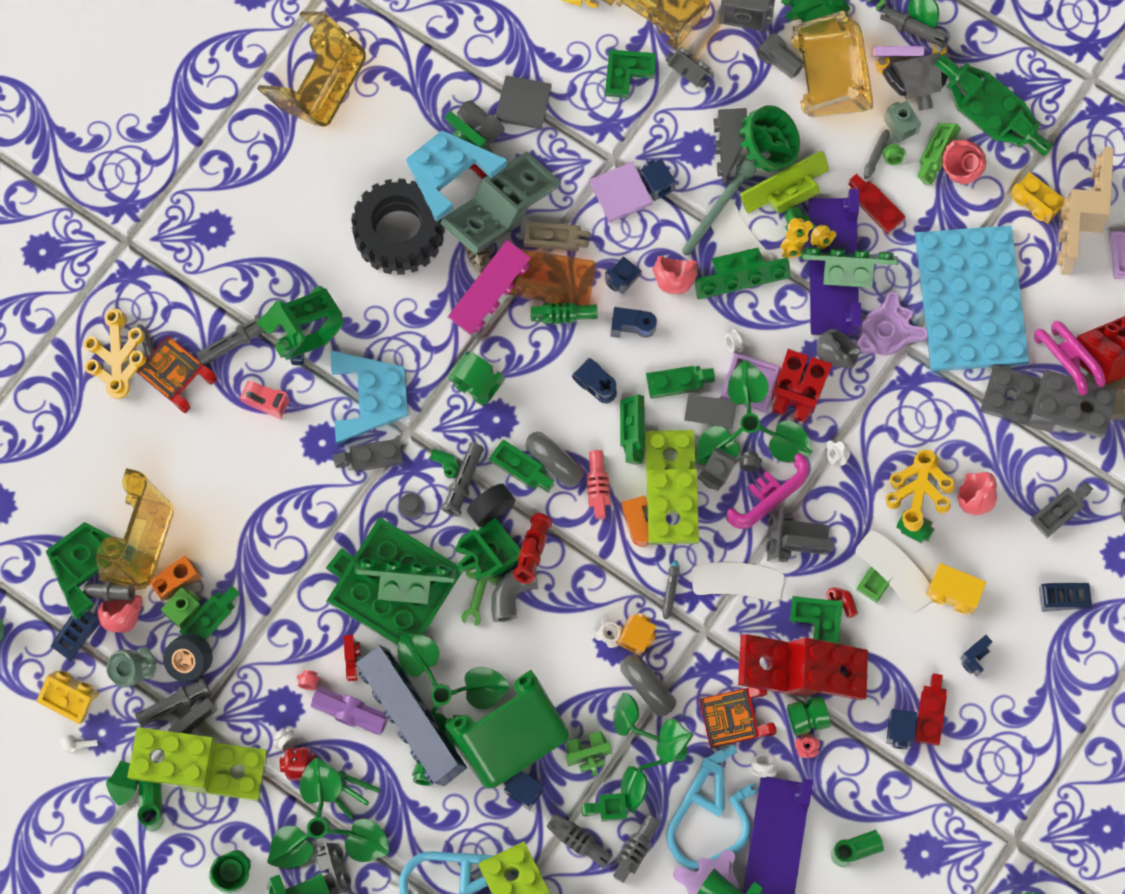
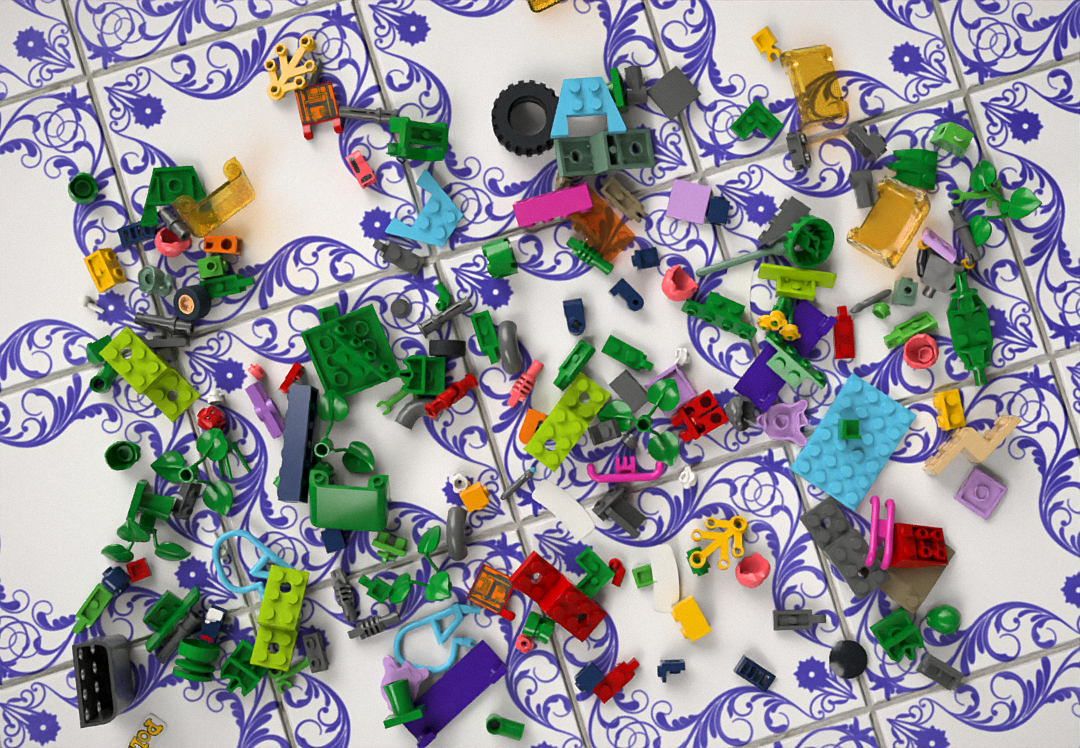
camera: 35 degrees right, 15 degrees up
white plate [751,754,776,777] -> none
none -> green panel [838,419,861,439]

